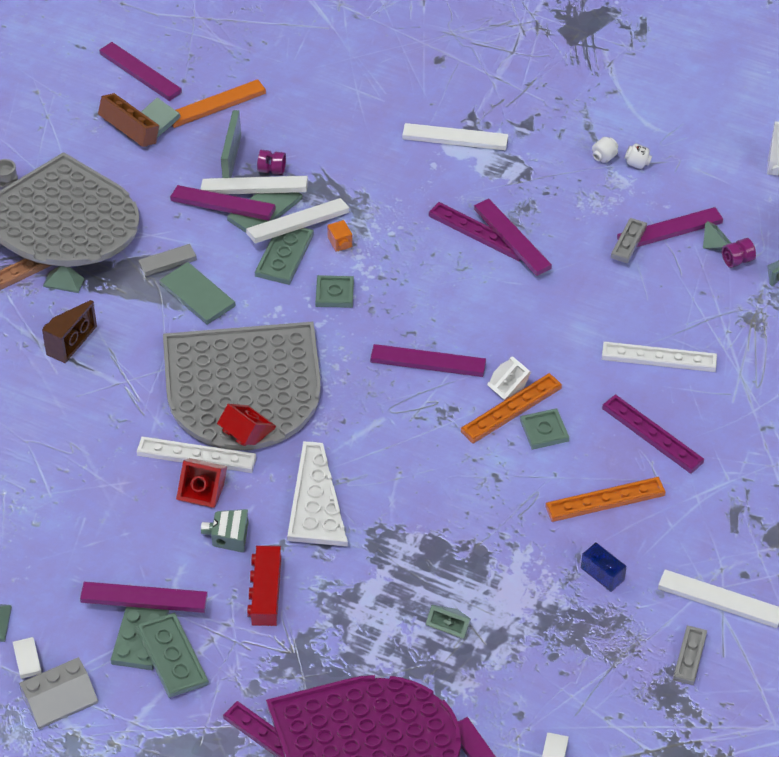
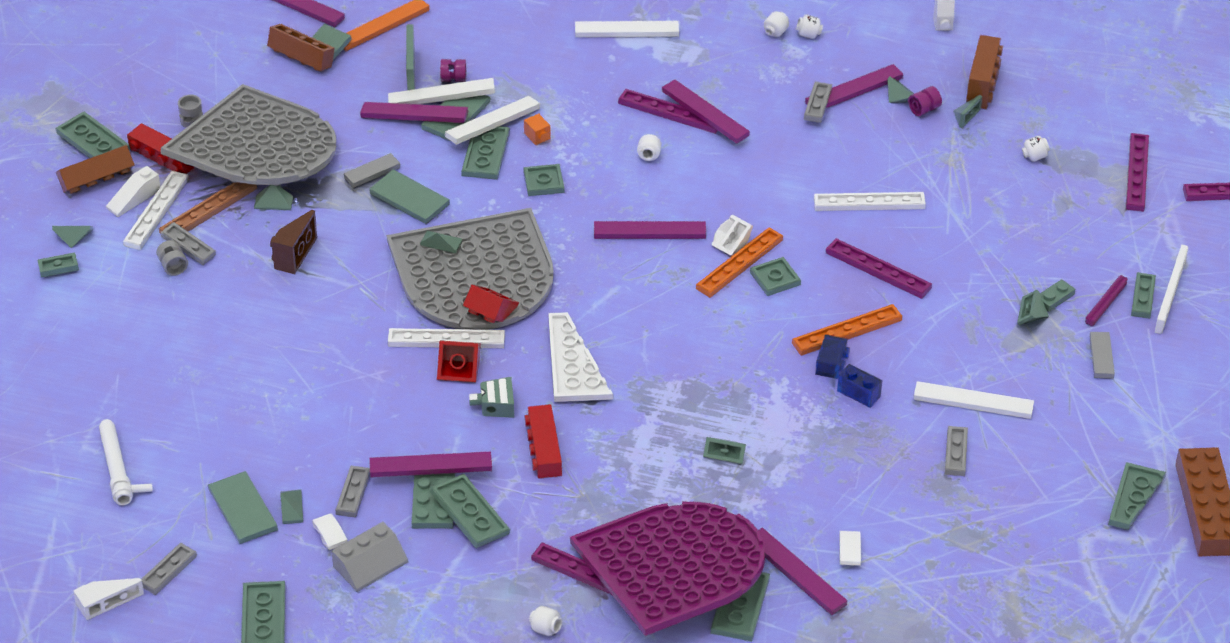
camera: 10 degrees left, 5 degrees down
none -> light grey tile [336,465,370,518]
none -> sand green slope [420,230,462,253]
none -> white head [637,134,662,161]
none -> clear blue brick [815,334,850,379]

